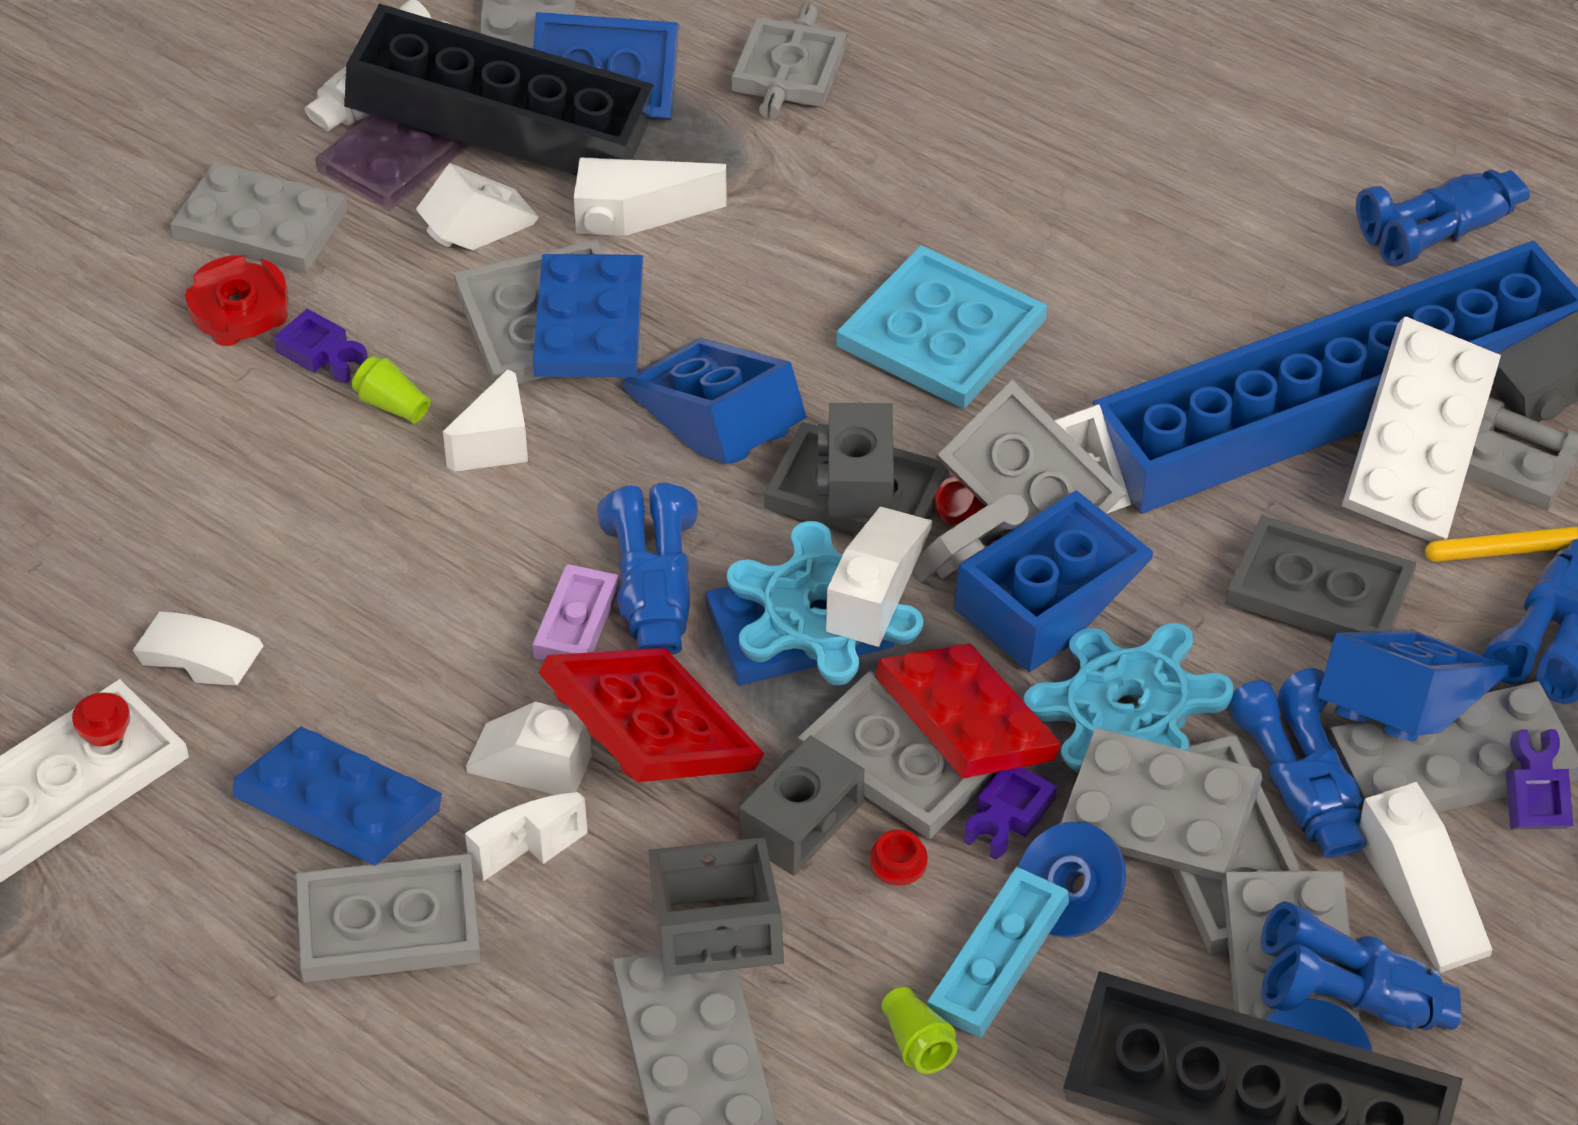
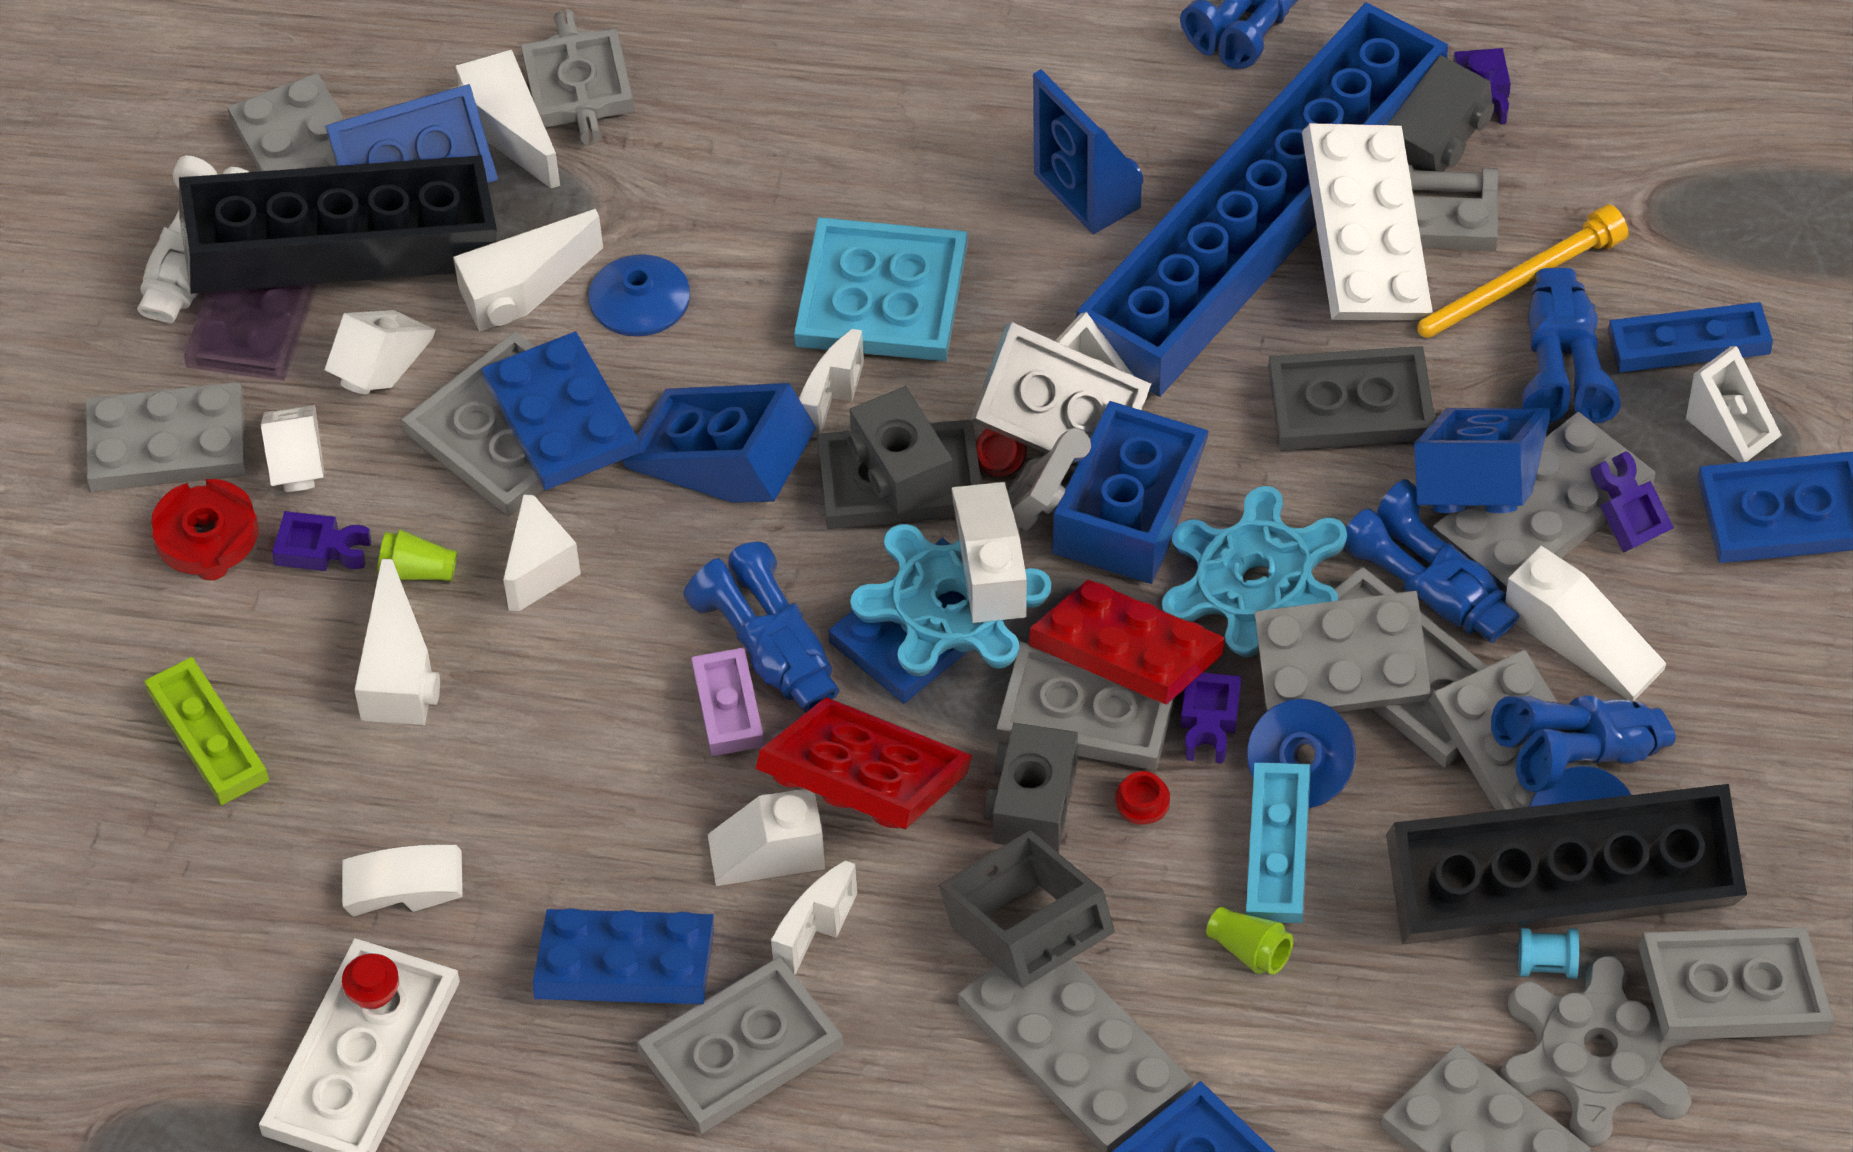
camera: 25 degrees left, 5 degrees up
none -> lime plate [144,657,269,806]
none -> white slope [261,404,324,492]
none -> white slope [354,559,440,725]
none -> white slope [451,50,560,188]
none -> blue dish [589,255,690,337]
none -> white slope [799,329,864,438]
none -> blue slope [1033,69,1143,235]

